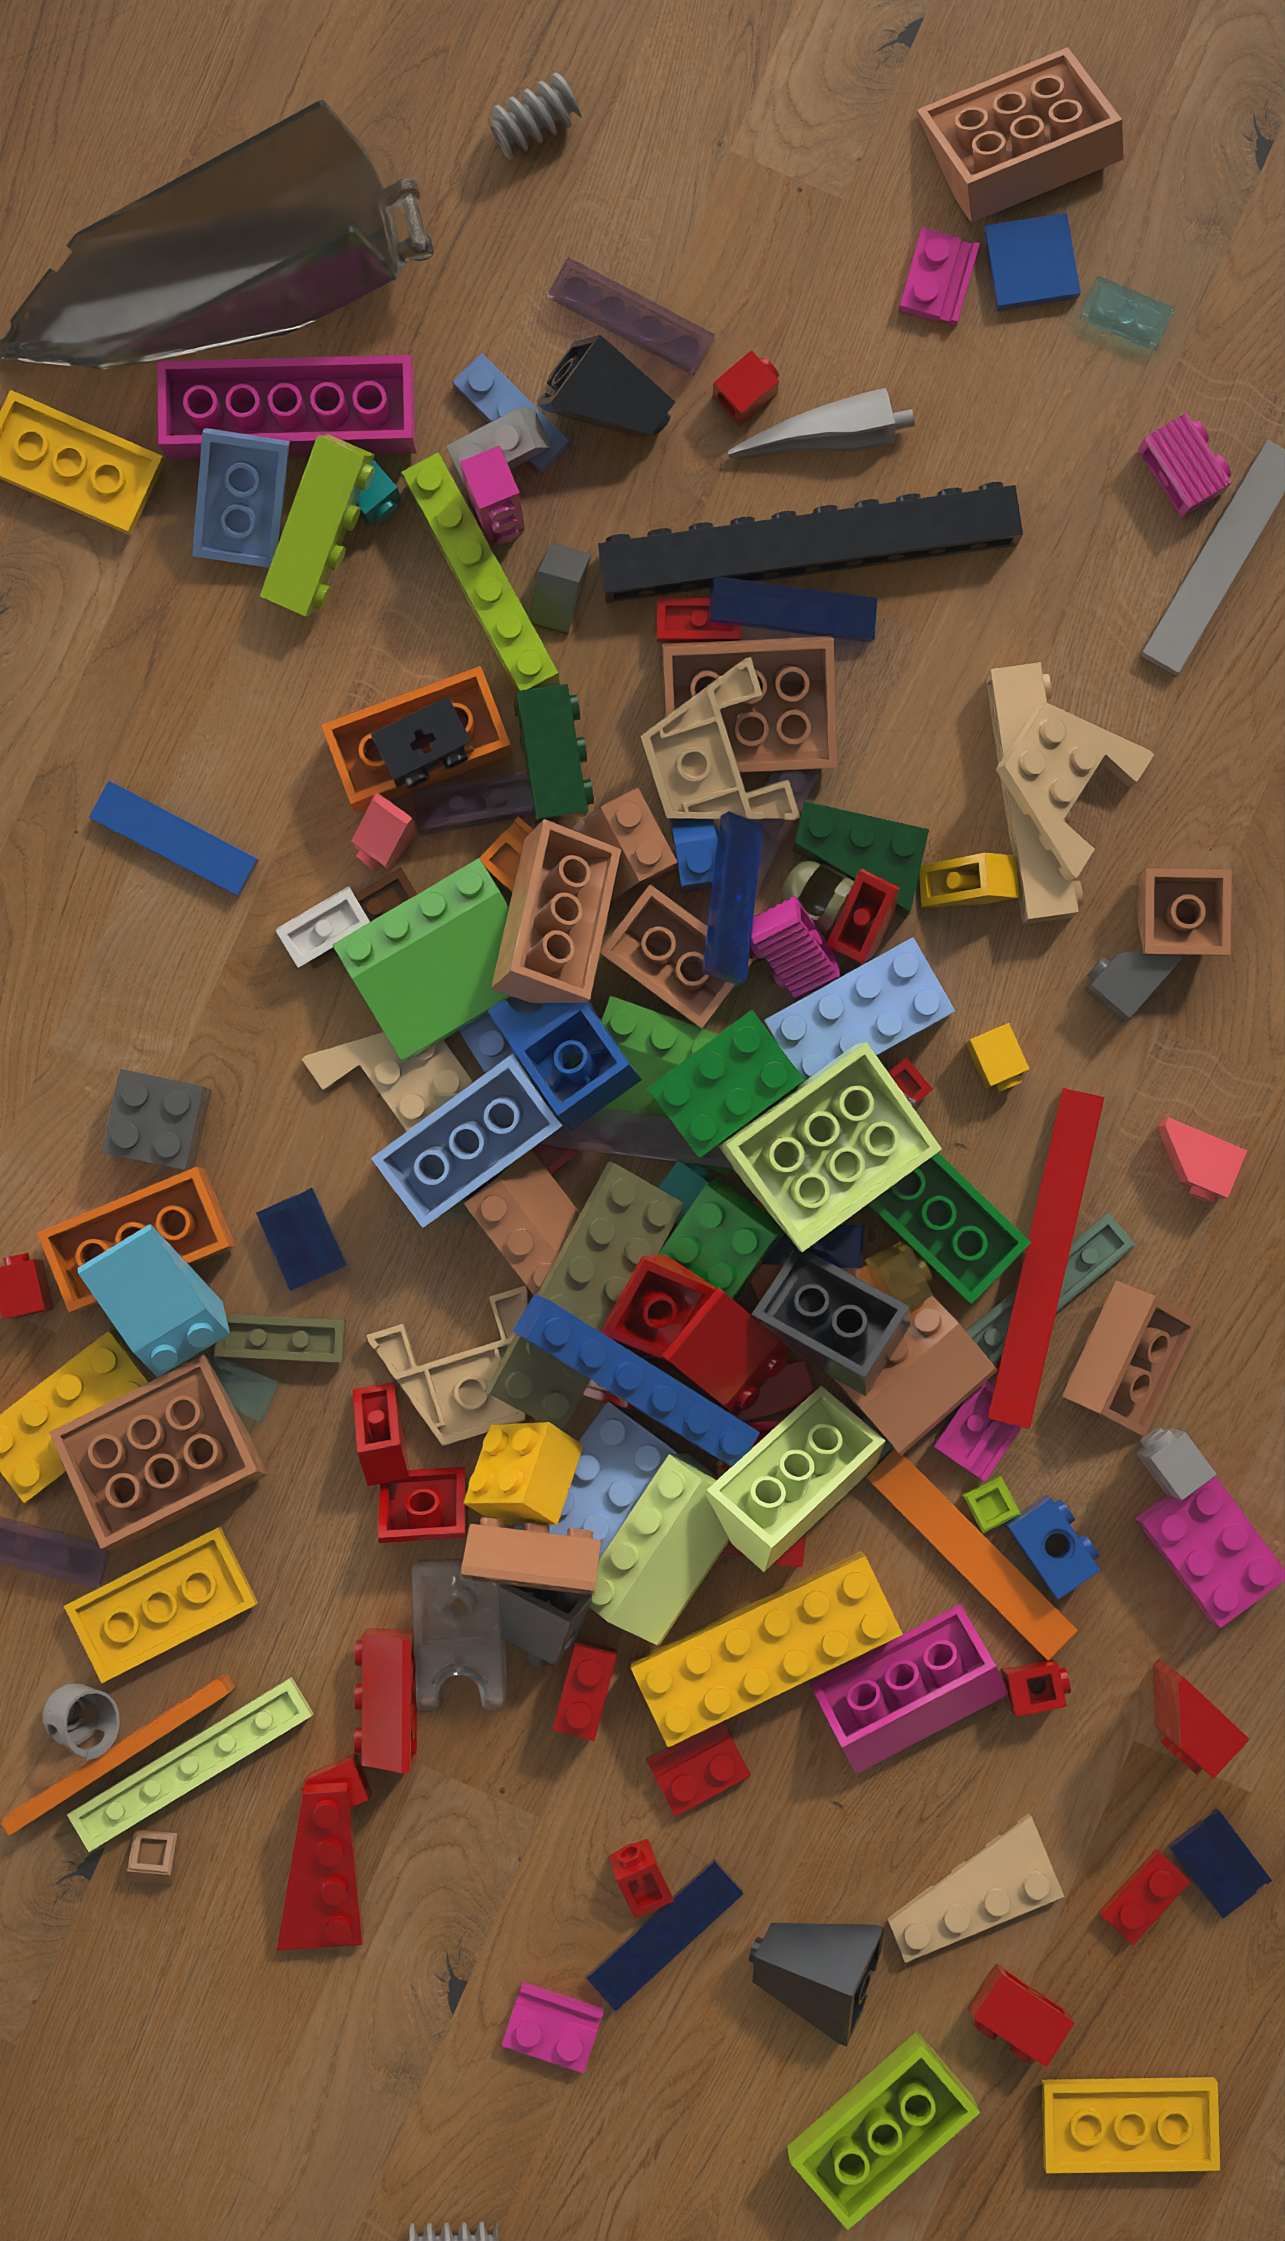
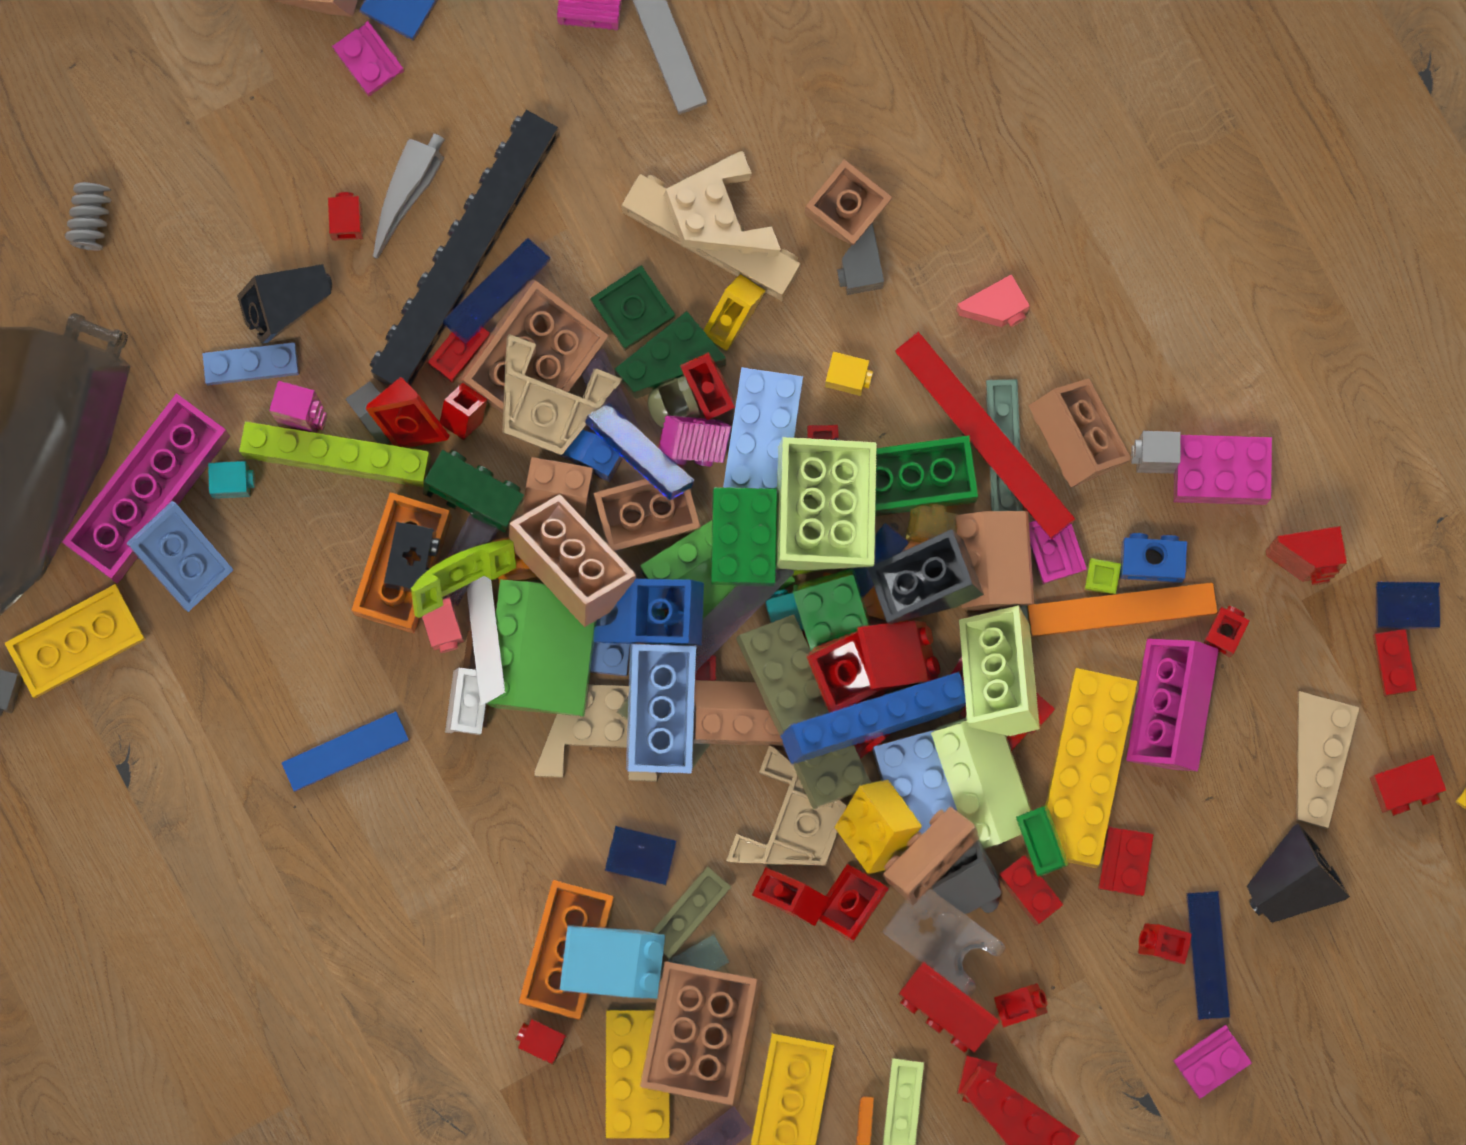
camera: 50 degrees left, 5 degrees down
dark grey brick [101,1069,212,1171] -> none
lime brick [260,434,375,617] -> none
light grey brick [447,408,552,485] -> none
plate [548,257,715,376] -> none
red tile [732,1359,815,1422] -> none
lime brick [787,2031,980,2230] -> none
none -> red slope [365,377,450,448]
none -> lime slope [411,539,516,618]
none -> red brick [440,383,487,440]
none -> white sticker [466,576,505,706]
none -> dark green plate [590,265,676,351]
none -> red bracket [993,983,1047,1028]
none -> green tile [1016,806,1069,876]

